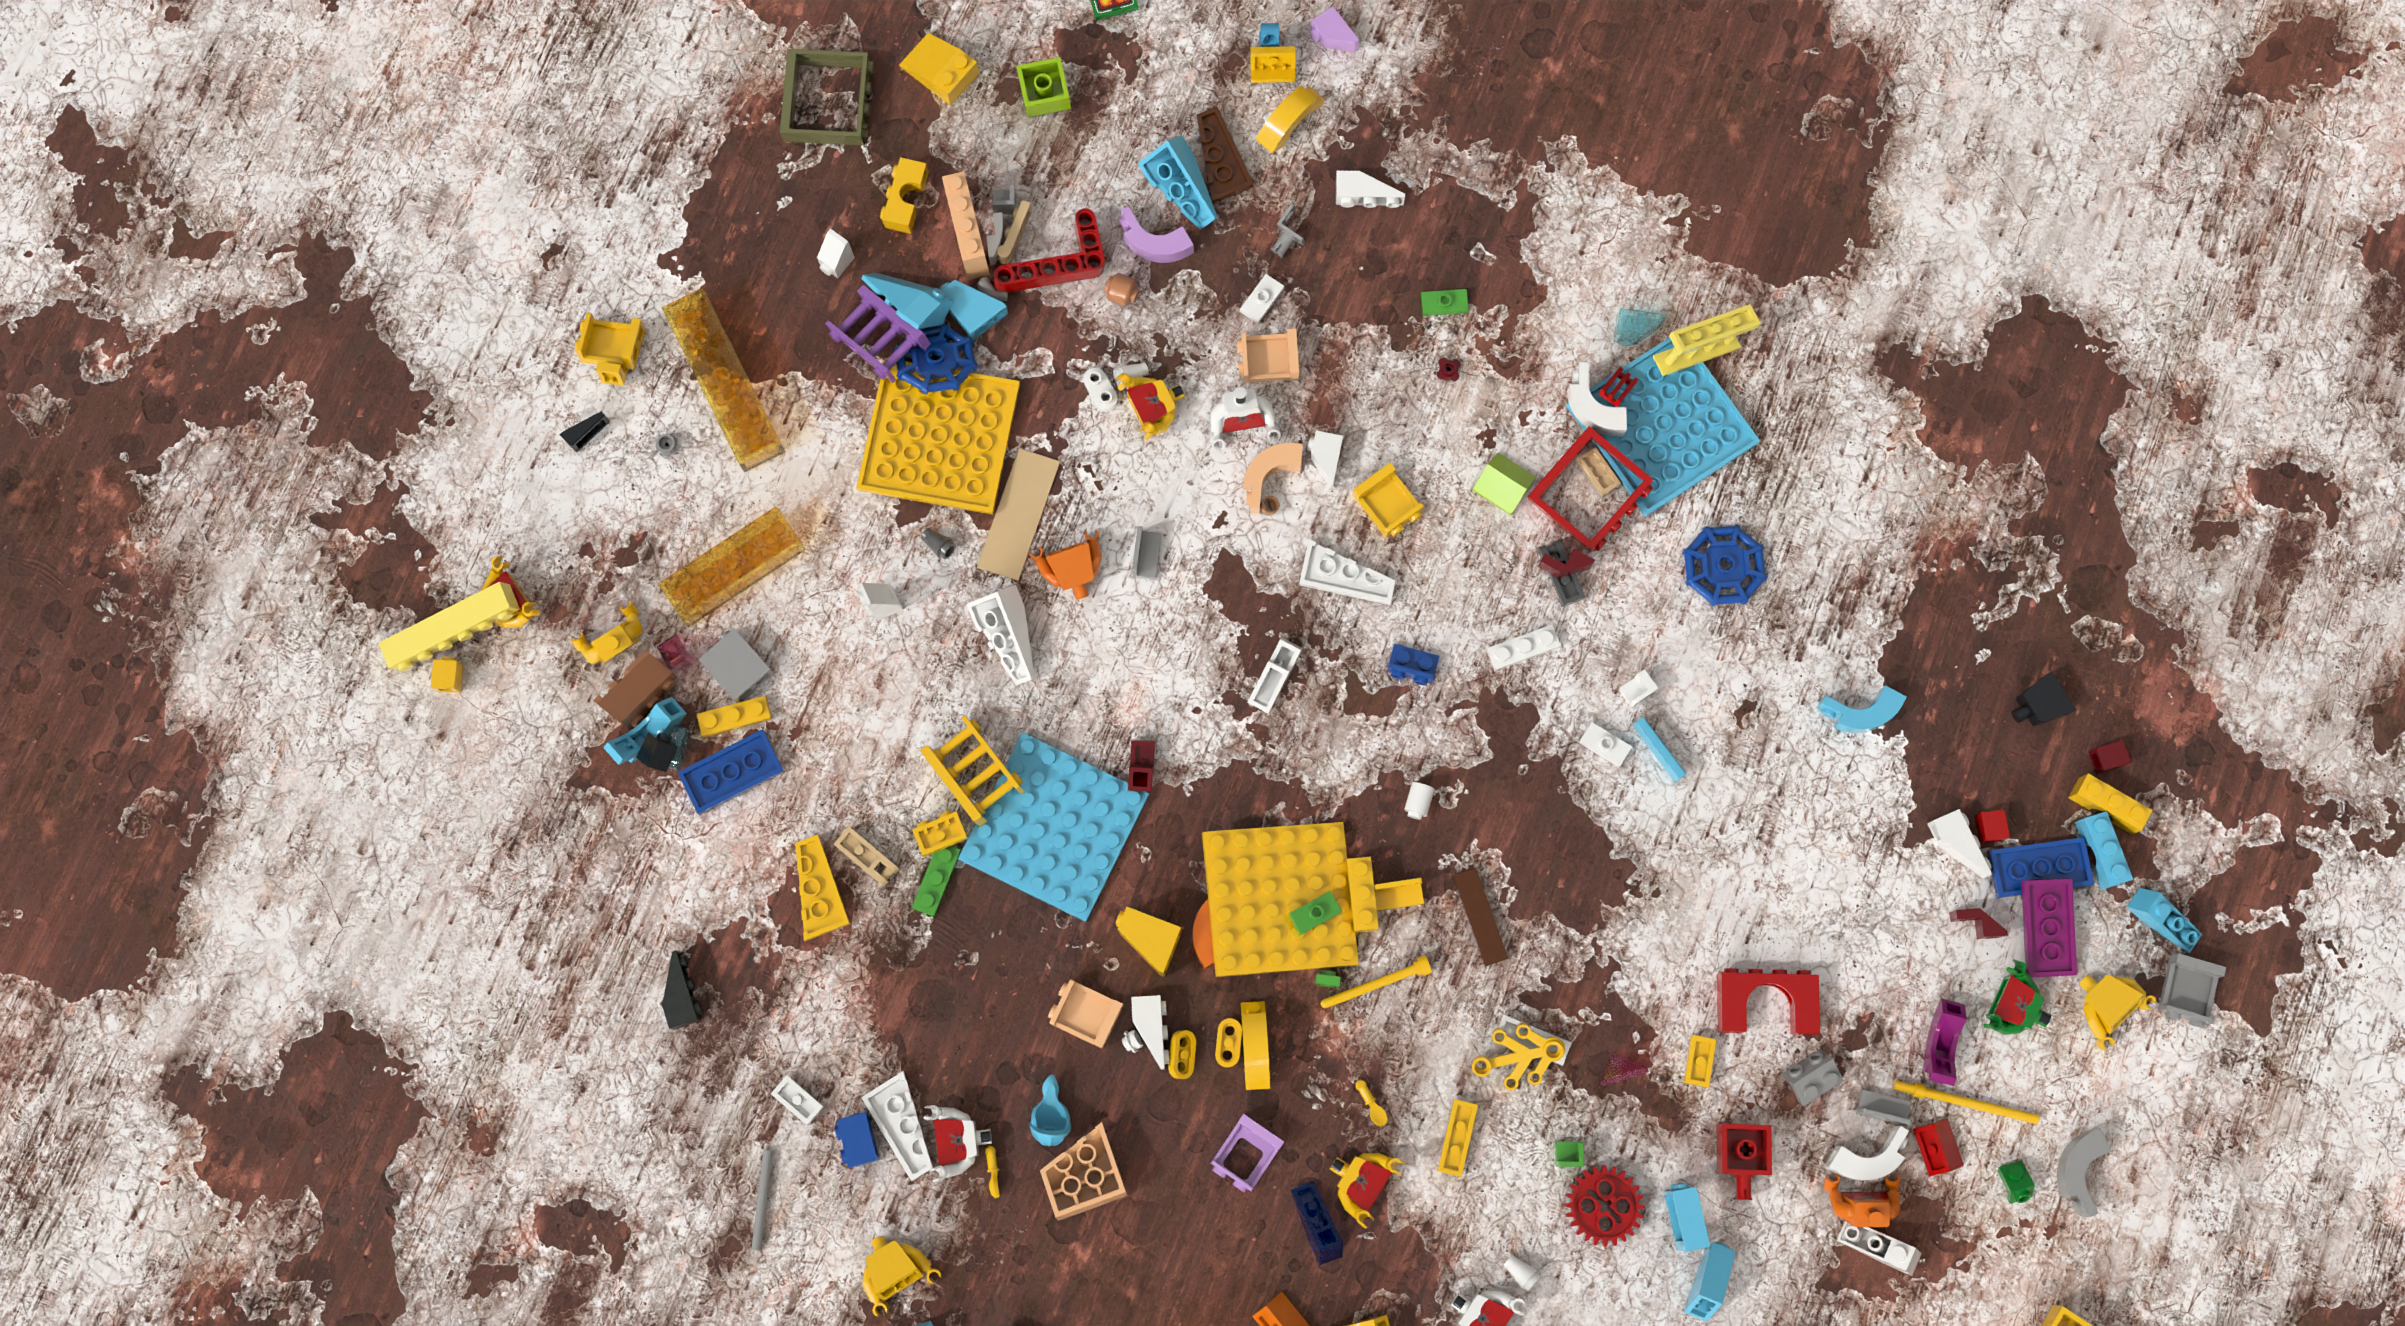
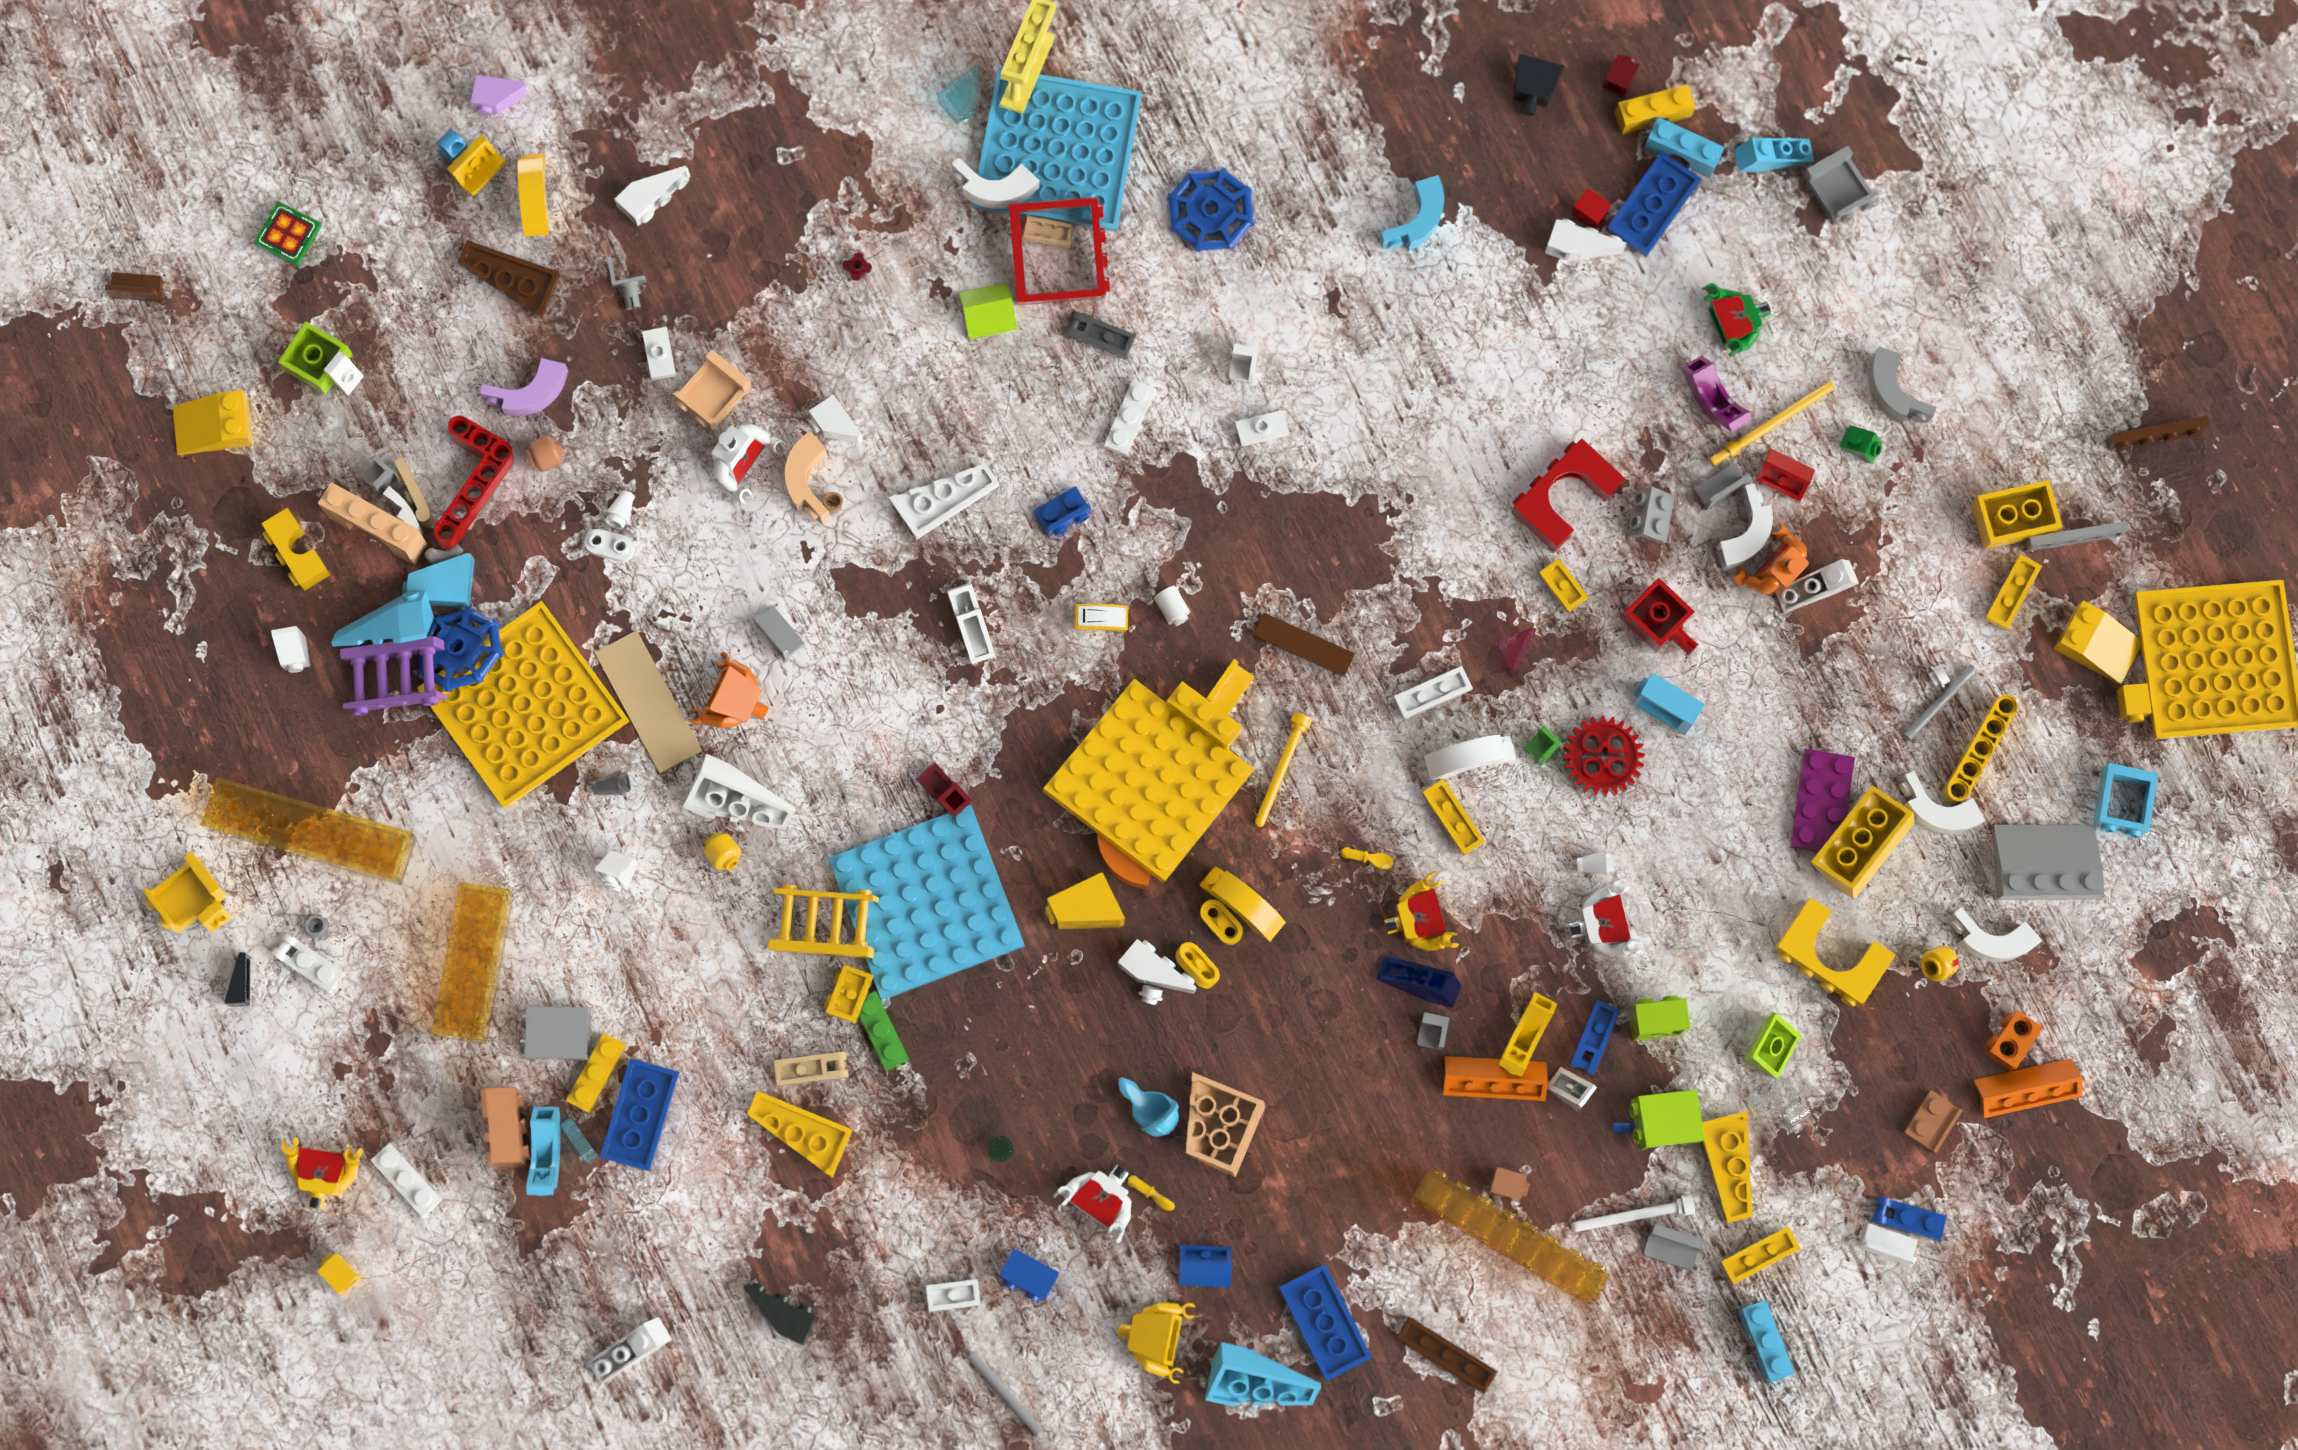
camera: 55 degrees left, 0 degrees up
light yellow brick [379,582,520,671] -> none
yellow torso [570,601,643,665] -> none
black brick [636,732,678,772] -> none
clear pink slope [657,634,696,670] -> none
olive window [780,49,874,146] -> none
white wing [861,1071,933,1181] -> none
light nougat panel [1048,979,1124,1049] -> none
torso [1115,373,1185,440] -> none
medium azure wedge [1138,135,1218,230] -> none
lavender window [1211,1114,1284,1193] -> none
bright green plate [1288,891,1342,936] -> none
bright green plate [1315,970,1341,988] -> none
yellow panel [1352,462,1424,538] -> none
bright green plate [1420,289,1469,316] -> none
yellow plant [1472,1022,1565,1090] -> none
dark red slope [1538,549,1595,578] -> none
red tile [1599,367,1639,407] -> none
medium azure tile [1632,717,1686,783] -> none
medium azure slope [1684,1242,1736,1321] -> none
dark red slope [1949,908,2008,940] -> none
magenta plate [2021,878,2077,978] -> none
yellow torso [2079,974,2156,1051] -> none
none -> white plate [271,933,345,994]
none -> white plate [324,351,364,395]
none -> white plate [371,1143,442,1218]
none -> white slope [588,1317,672,1384]
none -> yellow head [703,833,741,870]
none -> clear green plate [988,1136,1014,1162]
none -> white slope [1074,604,1128,632]
none -> blue panel [1179,1245,1232,1288]
none -> light grey panel [1417,1012,1449,1050]
none -> white arch [1424,735,1517,780]

